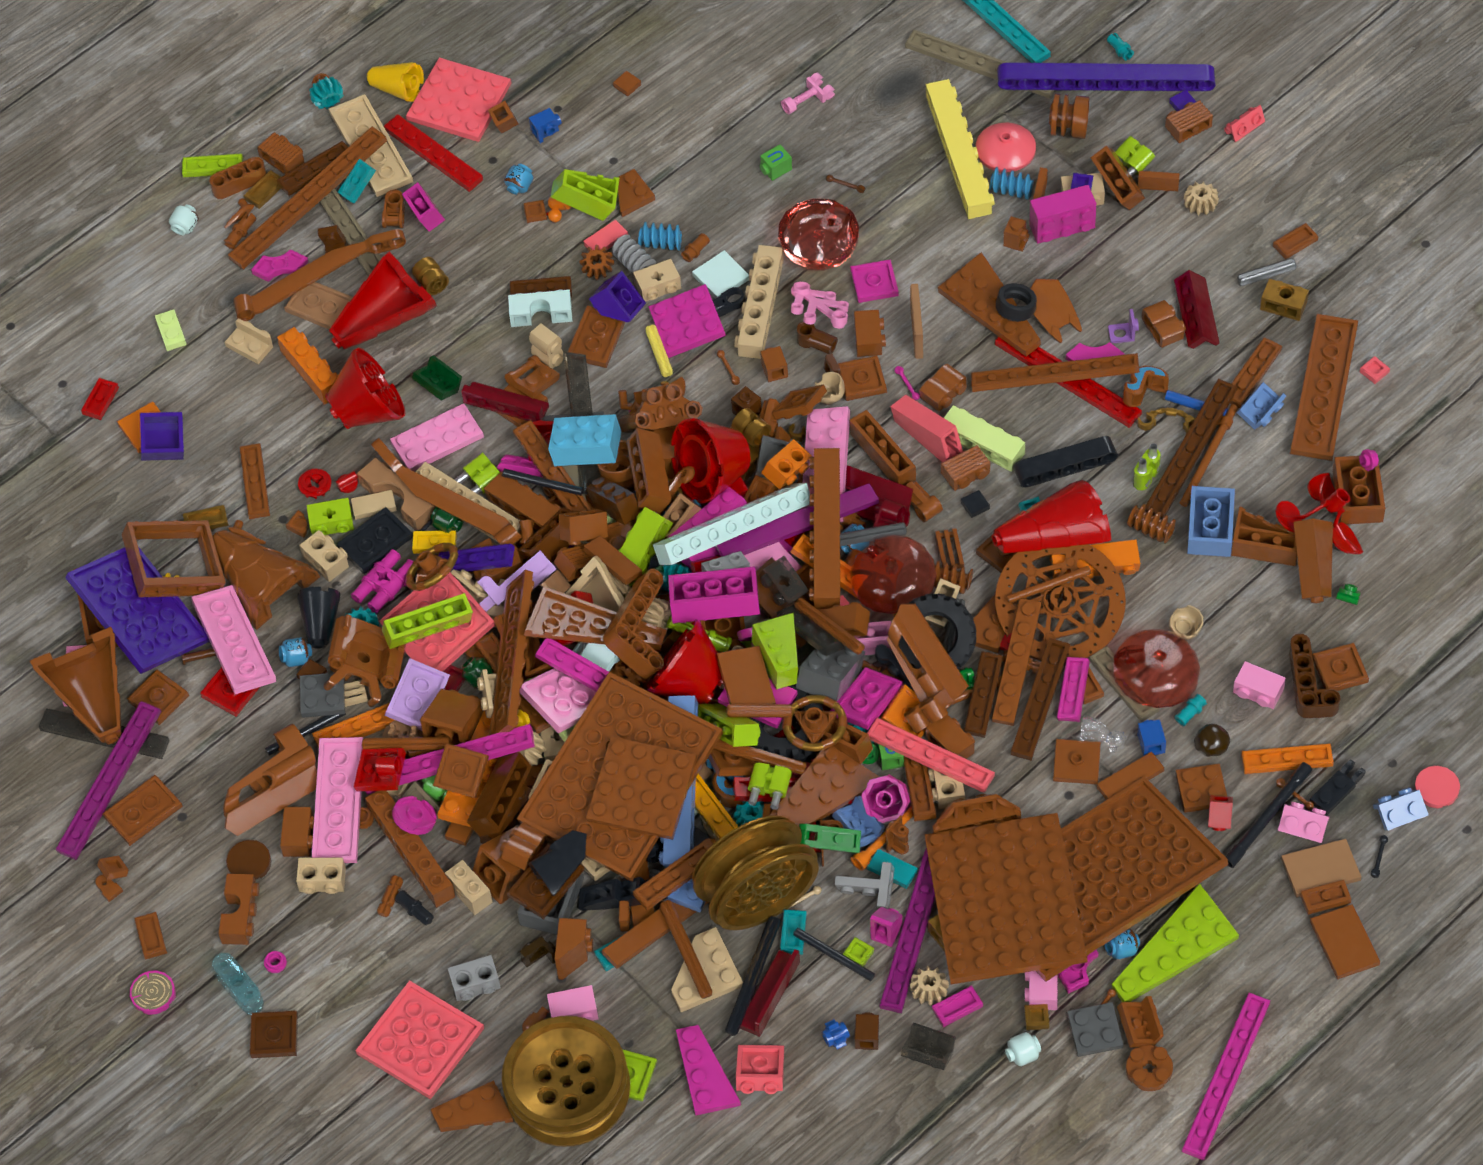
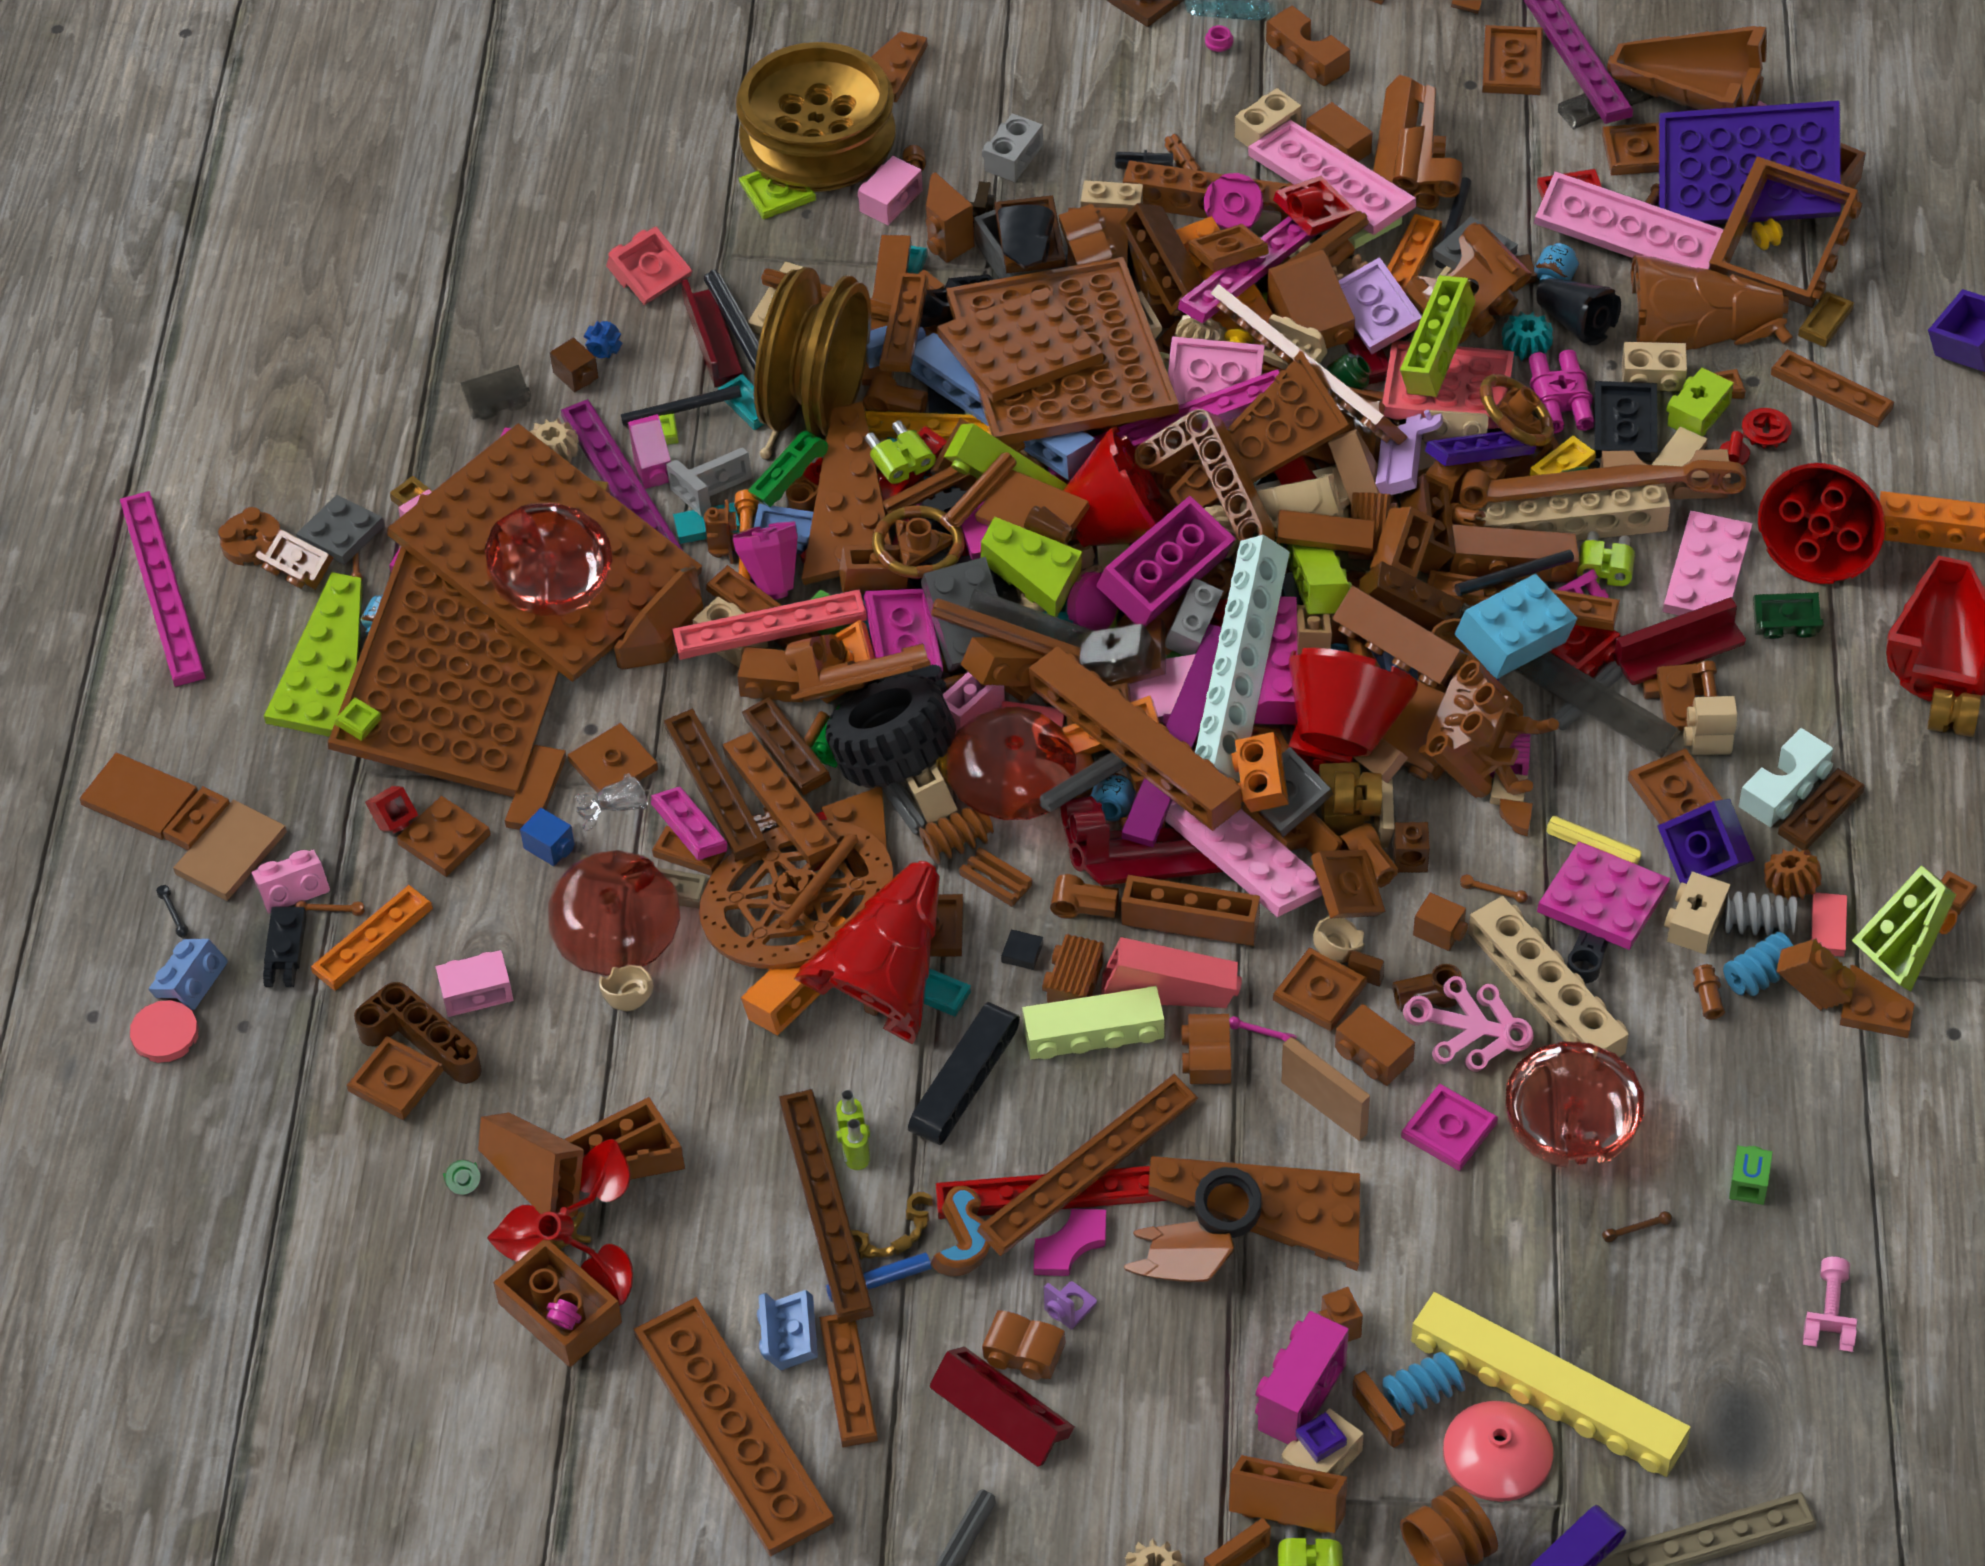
camera: 135 degrees right, 5 degrees down
reddish brown tile [226,840,272,879] -> none
coral plate [355,980,484,1099] -> none
dark pink wing [676,1025,741,1116] -> none
light aqua tile [692,250,749,299] -> none
light aqua head [1005,1032,1041,1066] -> none
dark orange piece [1127,504,1176,544] -> none
teal pin [1174,694,1207,726] -> none
dark orange bar [1180,404,1238,507] -> none
medium blue brick [1187,486,1235,557] -> none
dark brown hair [1194,723,1230,757] -> none
black piece [1225,762,1313,868] -> none
pearl gold brick [1260,279,1309,321] -> none
coral tile [1360,356,1390,384] -> none
none -> lime tile [335,697,381,741]
none -> clear red piece [484,503,613,616]
none -> reddish brown cone [1024,506,1074,545]
none -> dark orange brick [1776,938,1856,1011]

